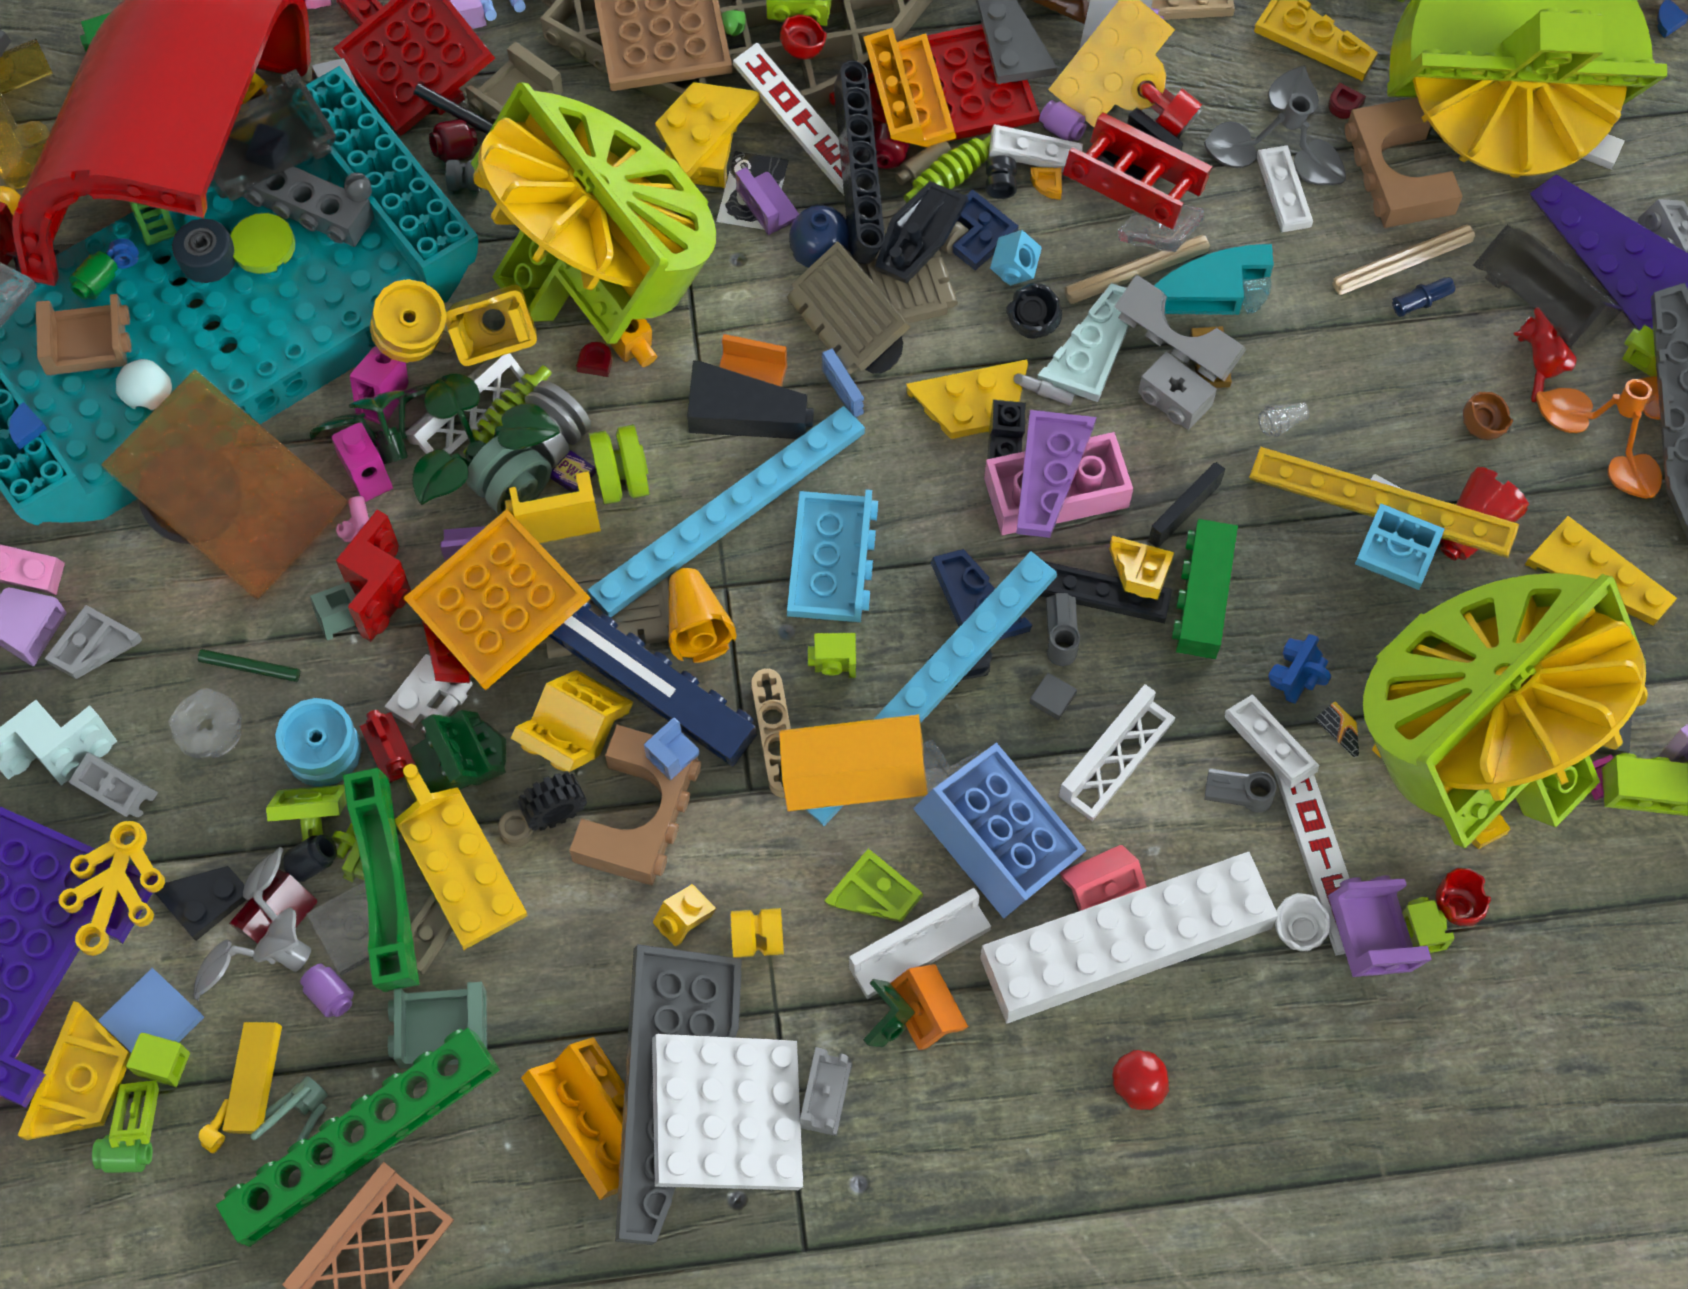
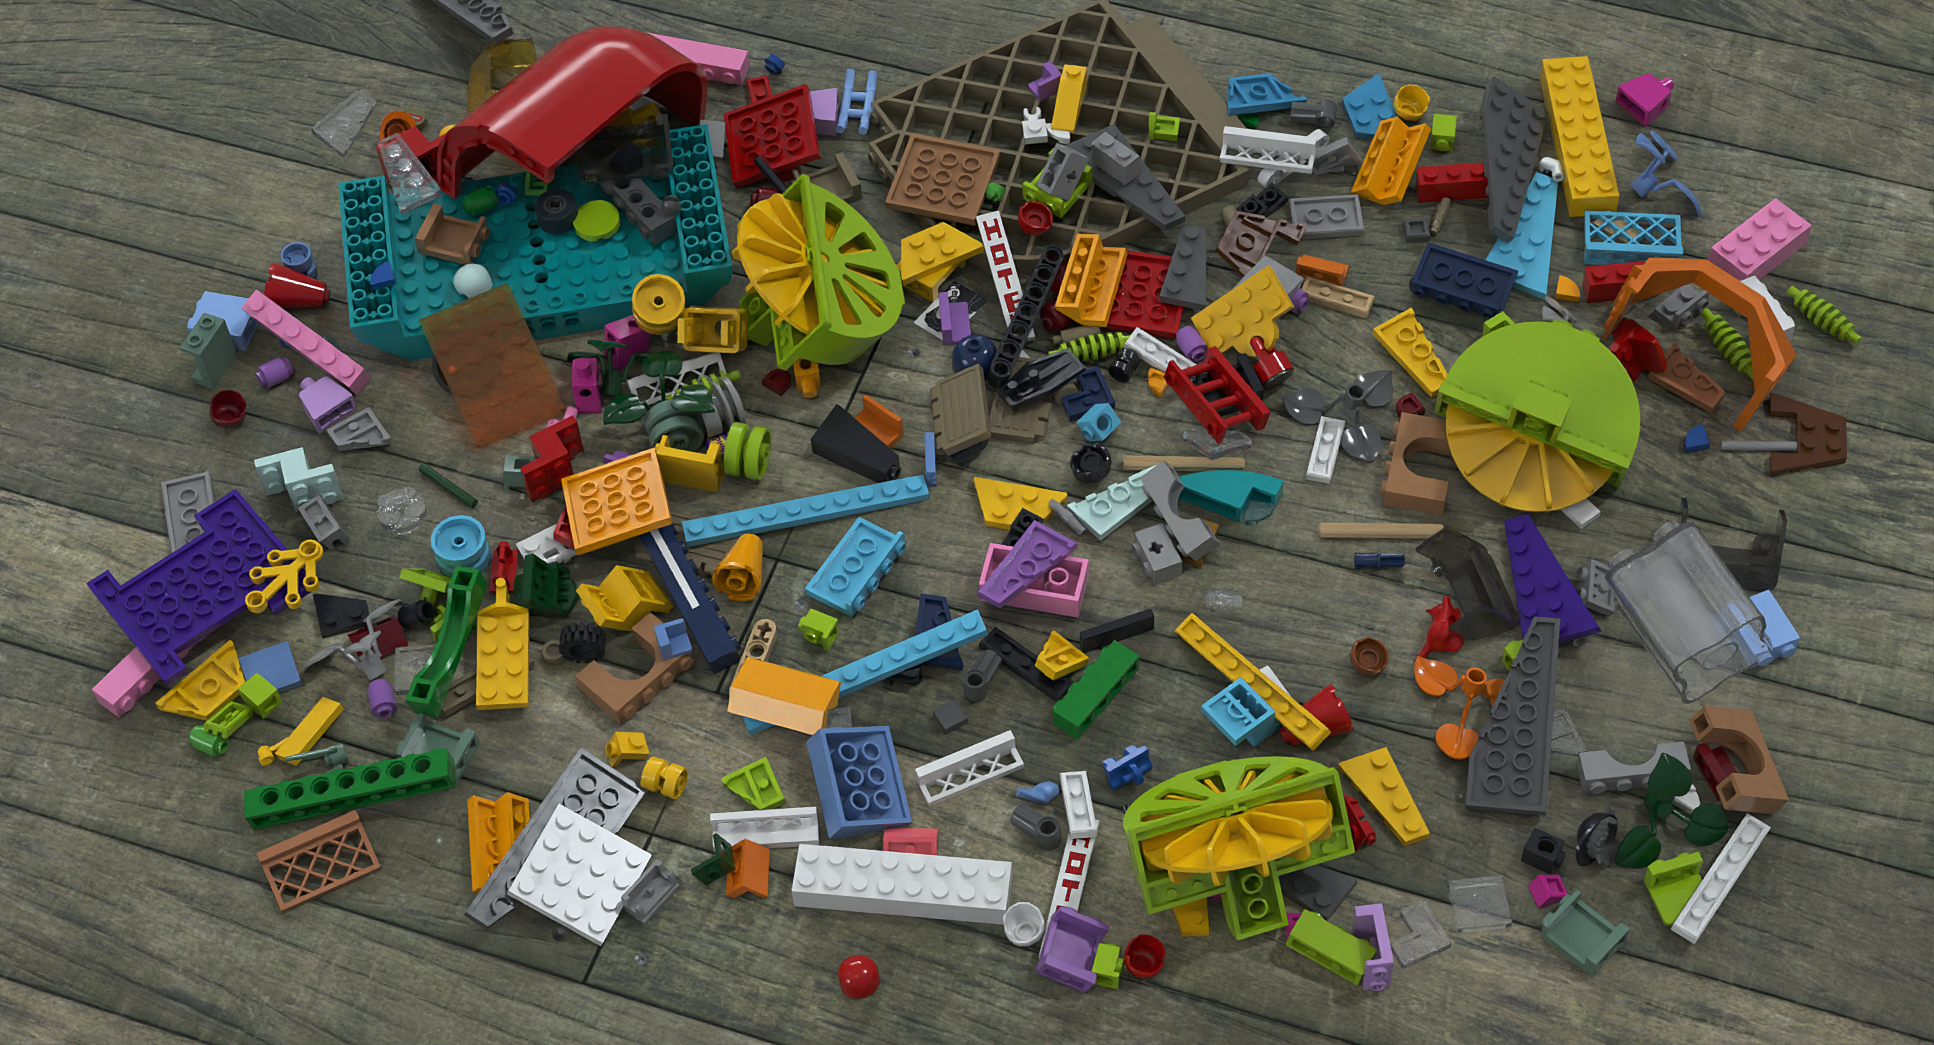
camera: 30 degrees right, 10 degrees down
none -> medium blue animal [1015,781,1059,805]

